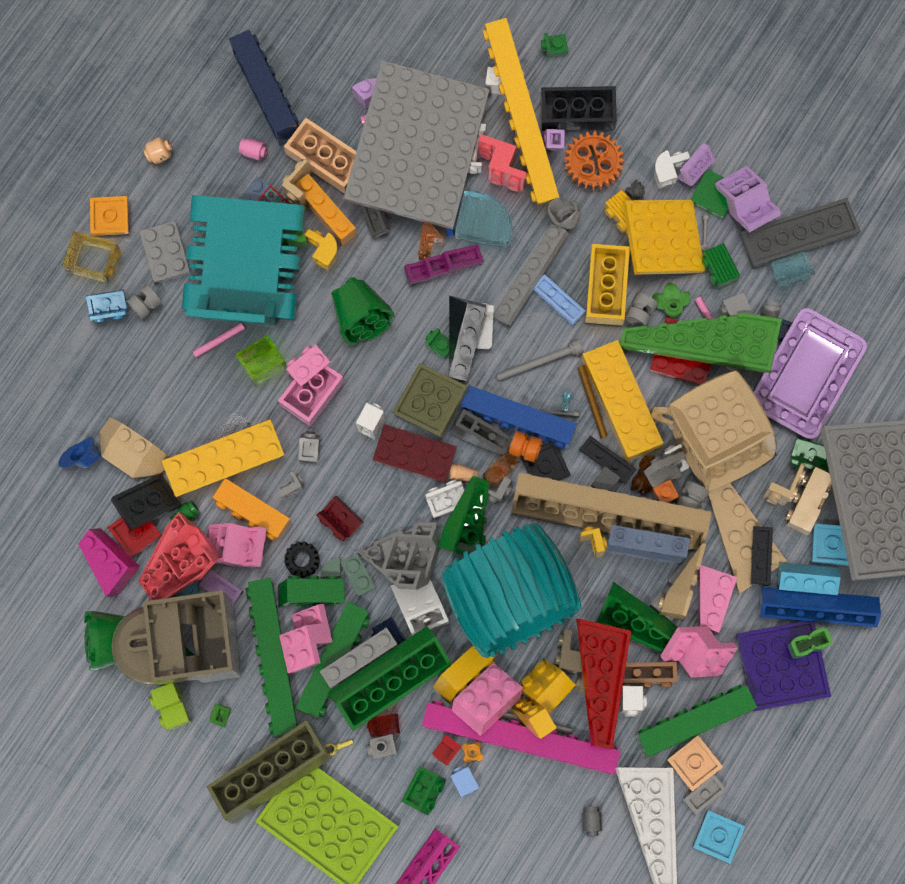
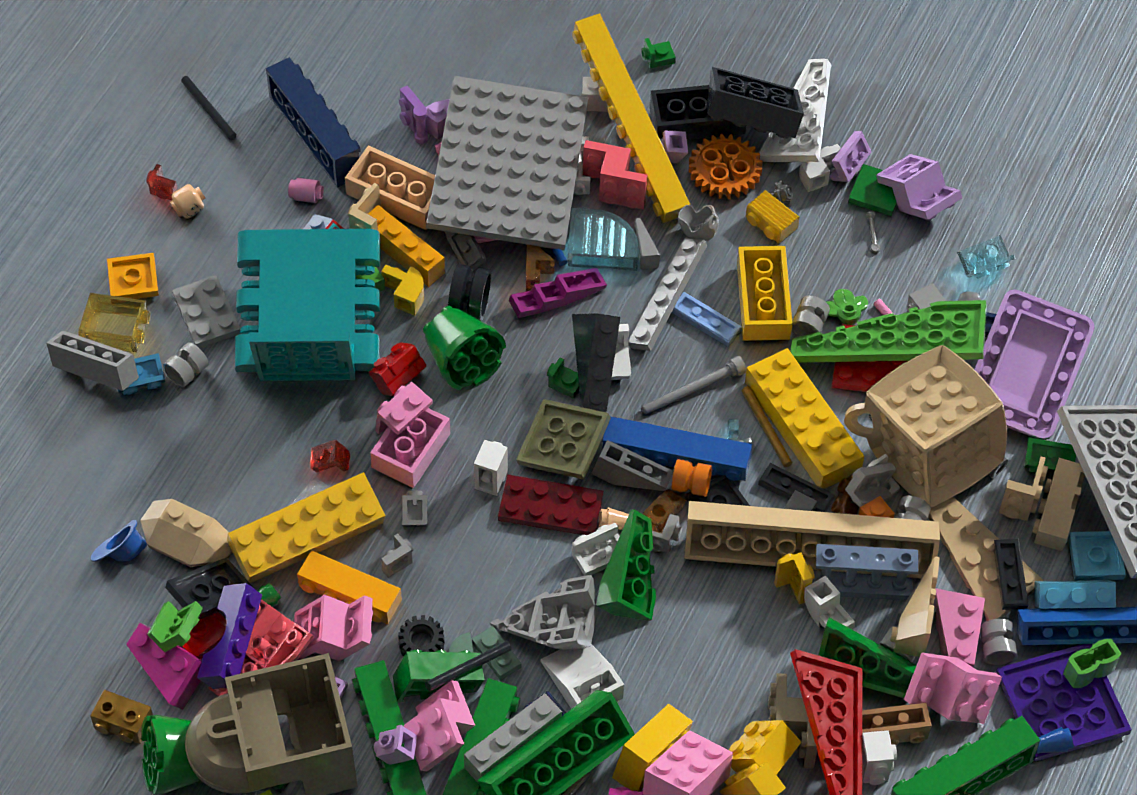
camera: 10 degrees left, 20 degrees down
bright pink bar [192,323,245,358] -> none
clear neon green slope [235,335,287,386] -> none
dark red bracket [316,496,364,541] -> none
teal wheel [441,523,582,658] -> none
yellow plate [623,200,705,275] -> none
green brick [701,243,740,289] -> none
dark grey plate [741,198,861,268] -> none
none -> light grey brick [46,331,139,391]
none -> pearl gold brick [90,690,153,744]
none -> clear red bracket [146,164,178,201]
none -> bright green bracket [148,601,203,652]
none -> black bar [181,76,237,140]
none -> dark purple arch [197,583,262,689]
none -> clear red bracket [311,439,350,472]
none -> red brick [369,342,427,396]
none -> lavender brick [374,725,417,765]
none -> medium lavender plate [399,85,428,144]
none -> black bar [425,641,512,691]
none -> black wheel [448,264,492,321]
none -> light grey slope [634,218,660,270]
none -> black slope [707,67,804,139]
none -> white wing [759,59,831,162]
none -> white brick [804,576,855,629]
none -> light grey wheel [980,619,1017,666]
none -> blue cone [1036,727,1074,754]

